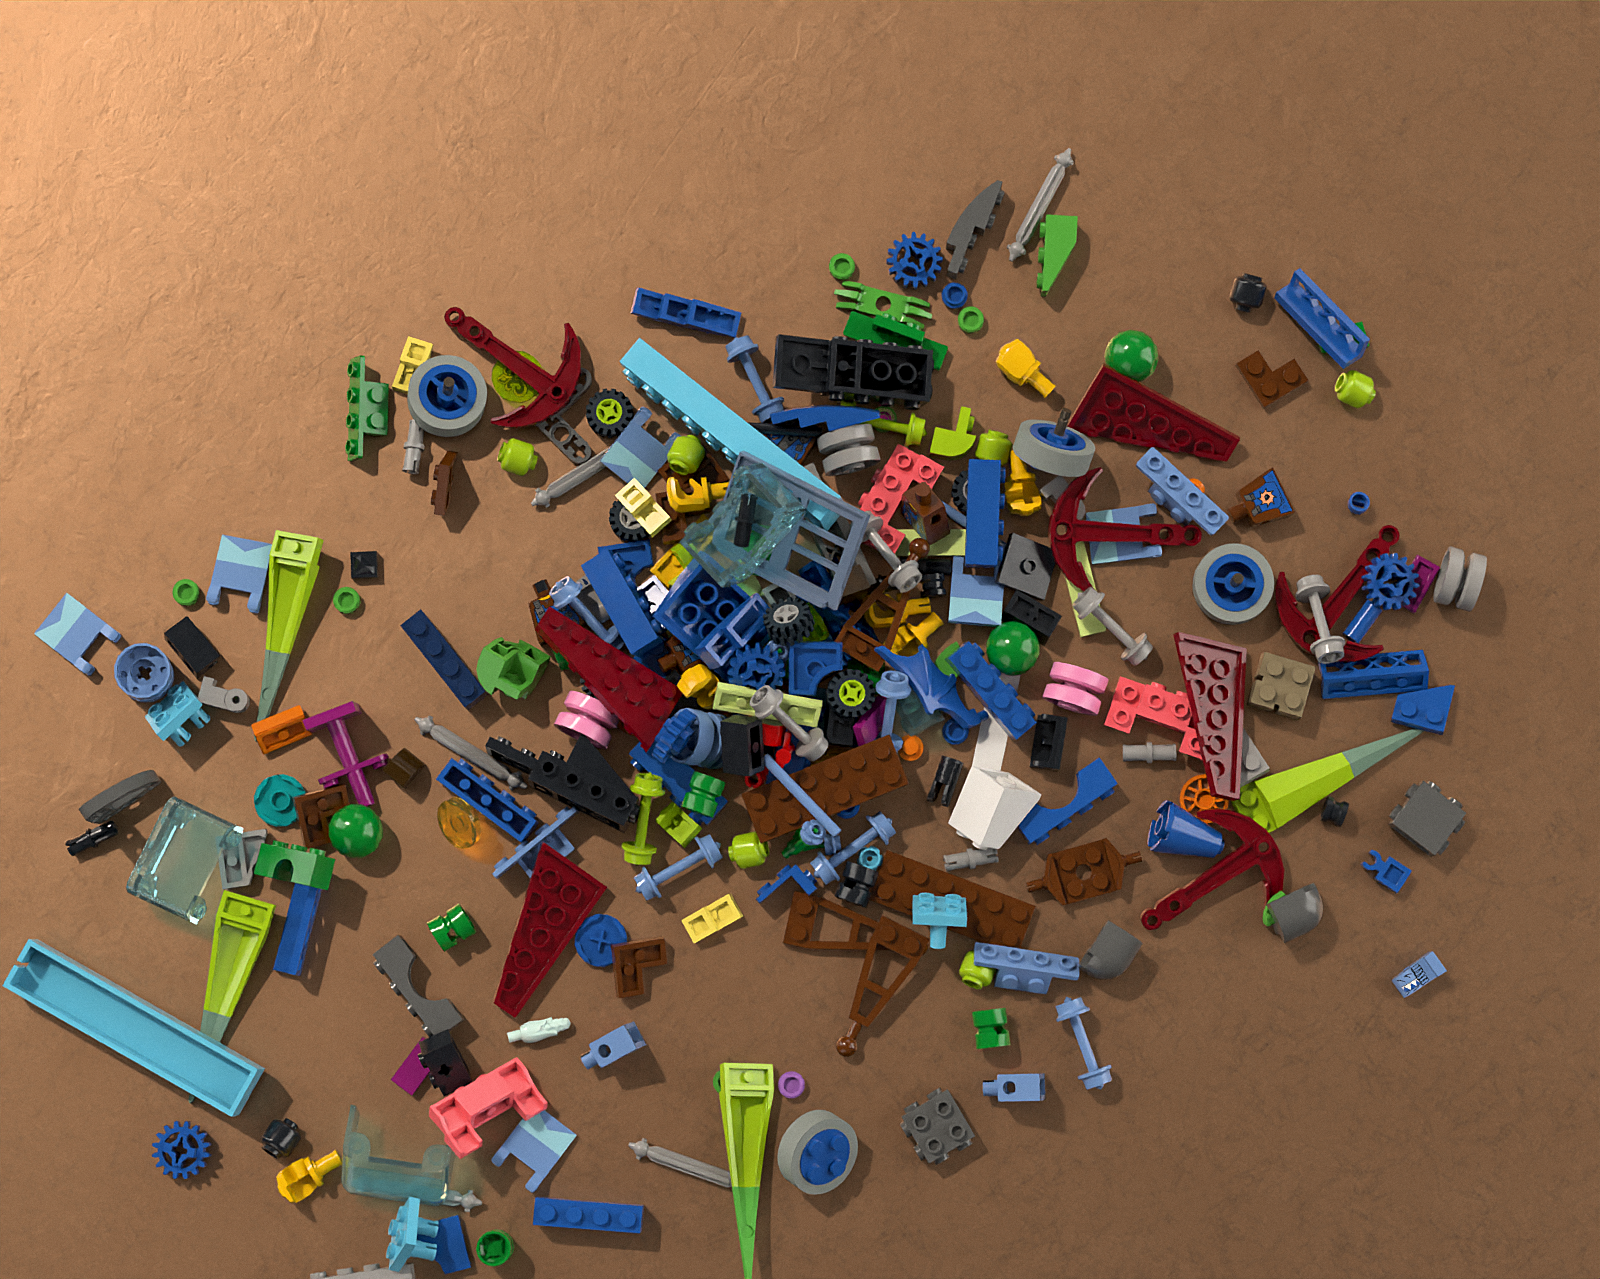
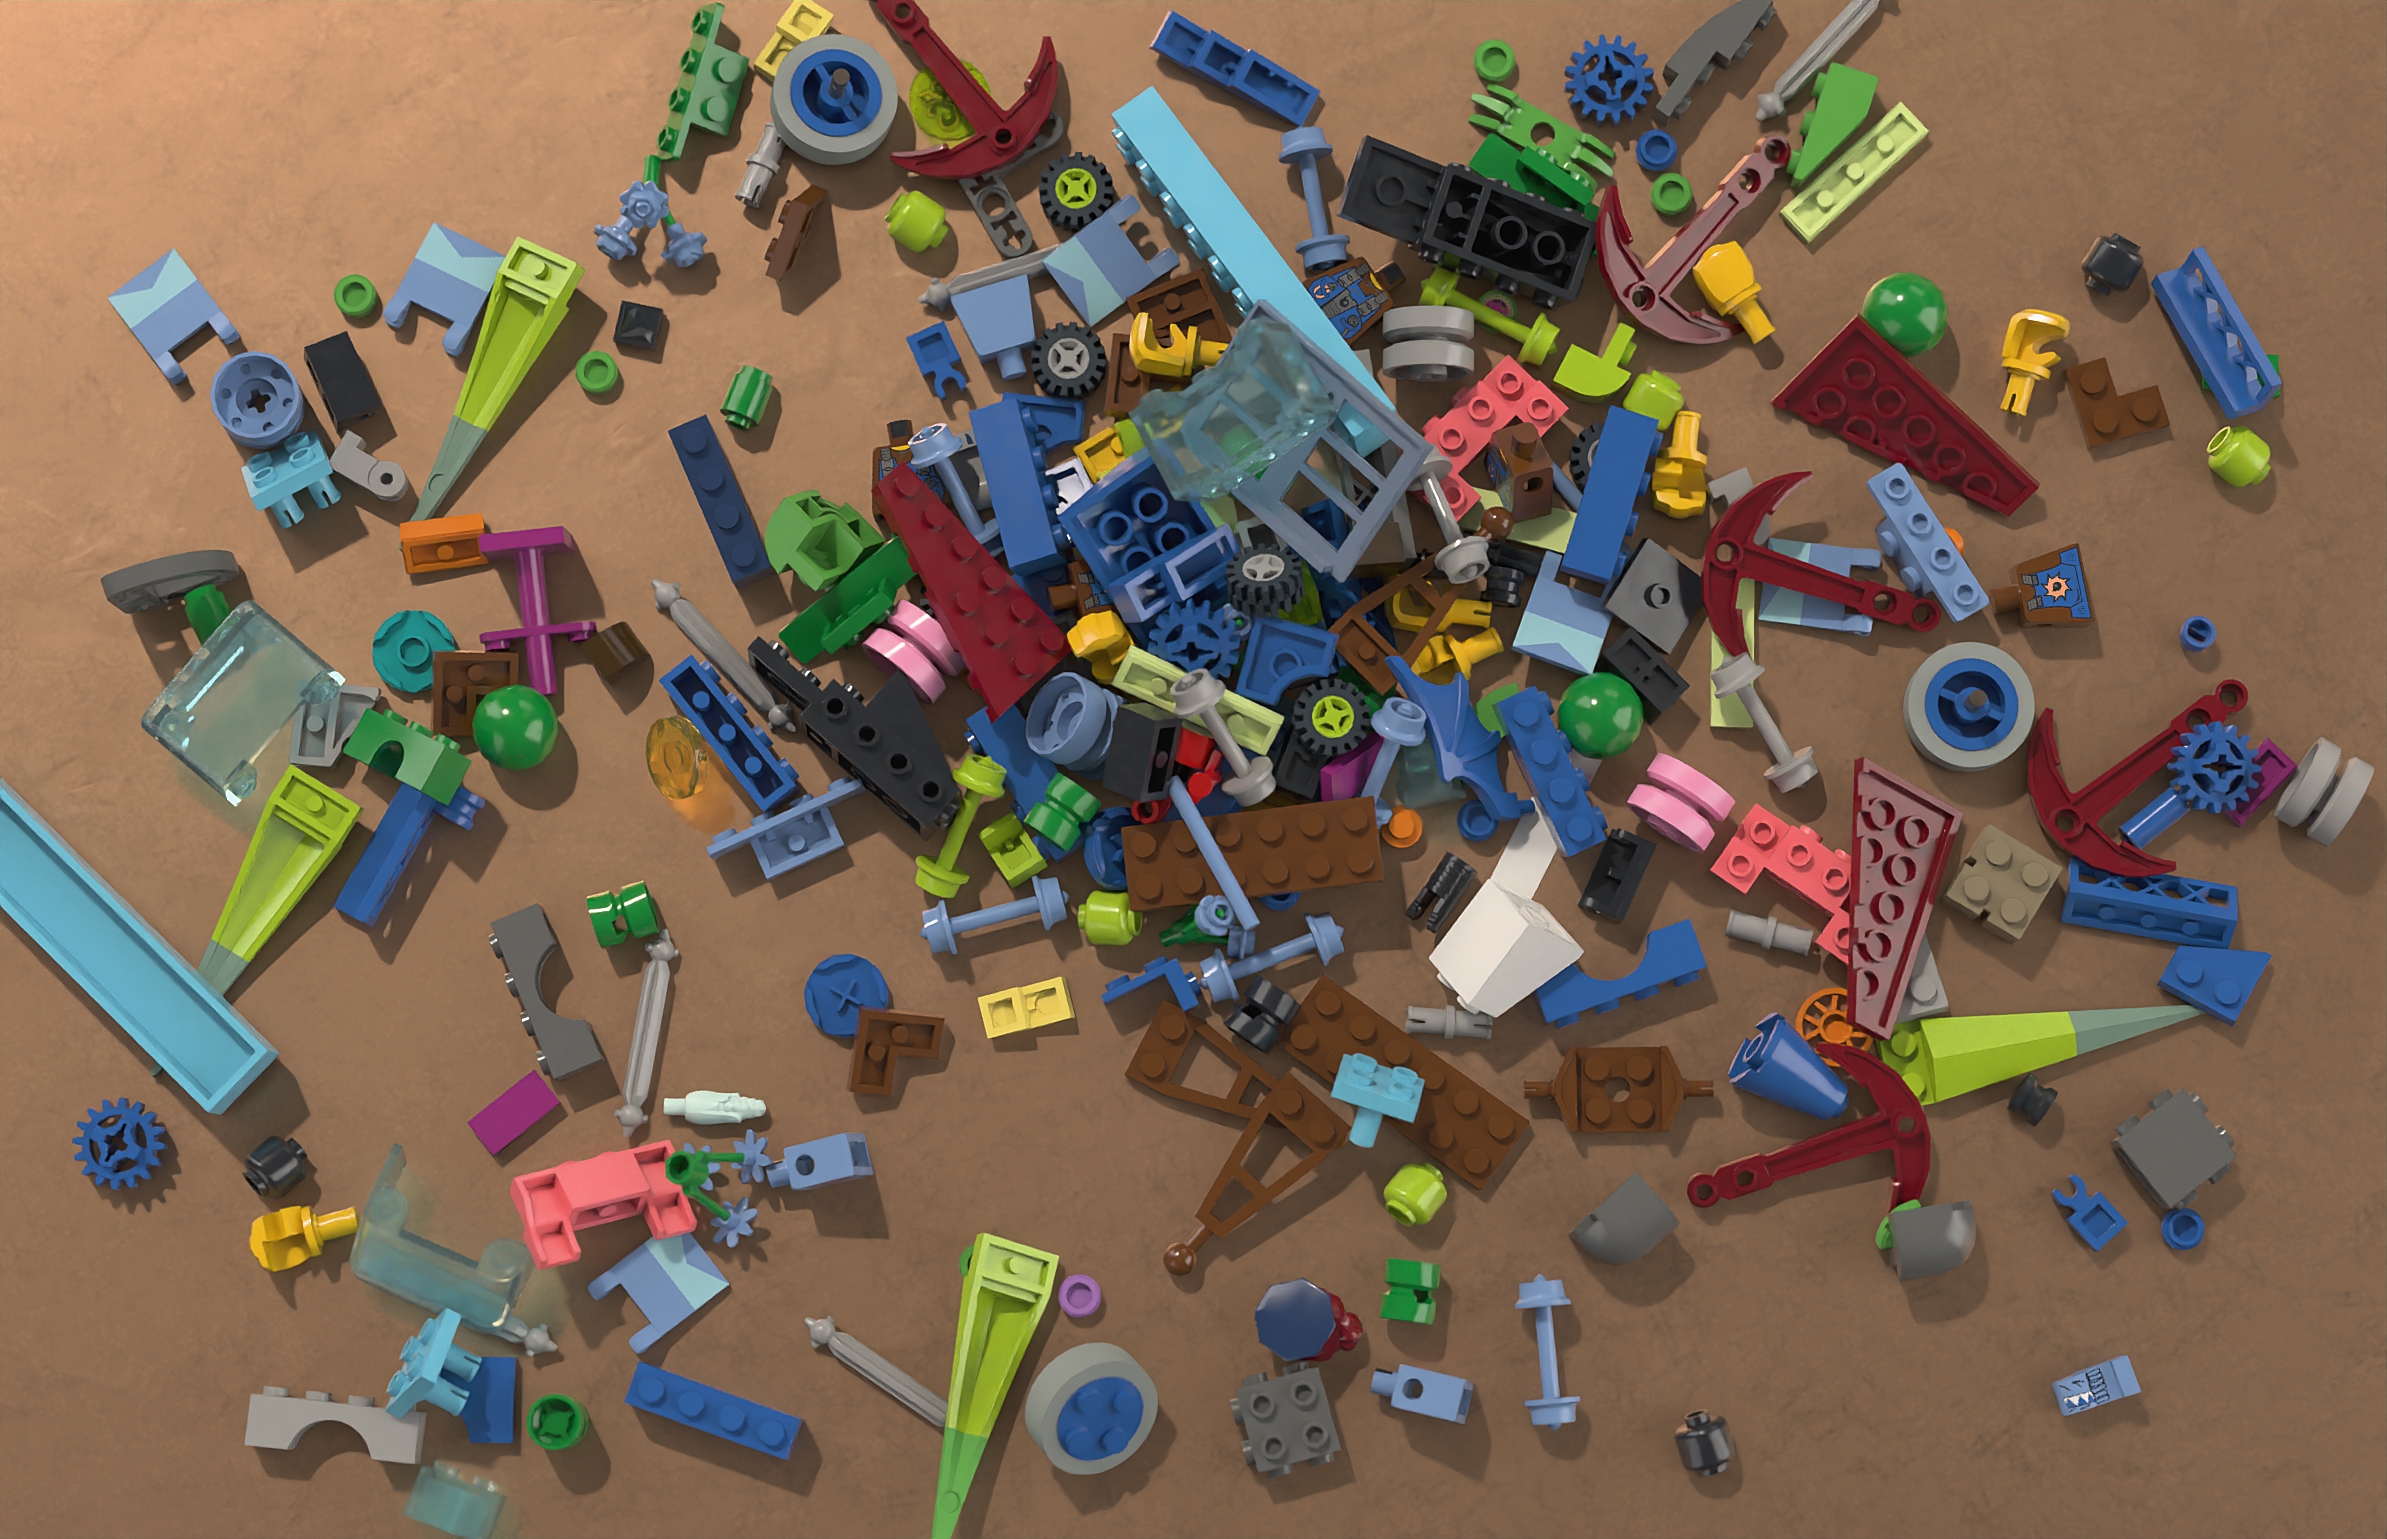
camera: 15 degrees right, 0 degrees up
black axle [65,821,118,856] -> none
black brick [418,1029,473,1096] -> none
dark red wing [493,841,607,1018] -> none
light yellow slope [615,478,672,538] -> none
blue gear [652,709,697,763] -> none
lime head [667,435,705,475] -> none
black axle [733,493,758,548] -> none
black bar [747,422,822,438] -> none
blue slope [770,405,881,431] -> none
medium azure plate [857,846,883,871] -> none
medium blue bracket [974,942,1079,994] -> none
light grey wheel [1013,408,1095,477] -> none
light grey piece [1295,575,1345,664] -> none
none -> green brick [183,584,239,649]
none -> blue wheel [433,786,486,831]
none -> medium blue plant [593,155,708,267]
none -> light grey wheel [614,929,678,1138]
none -> plant [665,1129,772,1248]
none -> green brick [720,365,773,431]
none -> green bracket [778,535,918,664]
none -> blue plate [906,321,967,401]
none -> medium blue torso [950,274,1036,380]
none -> blue tile [1083,806,1143,891]
none -> dark blue piece [1254,1278,1363,1362]
none -> piece [1595,135,1791,345]
none -> black head [1674,1409,1736,1476]
none -> yellowish green tile [1779,102,1929,244]
none -> yellow piece [2000,309,2070,417]
none -> blue plate [2161,1208,2205,1250]

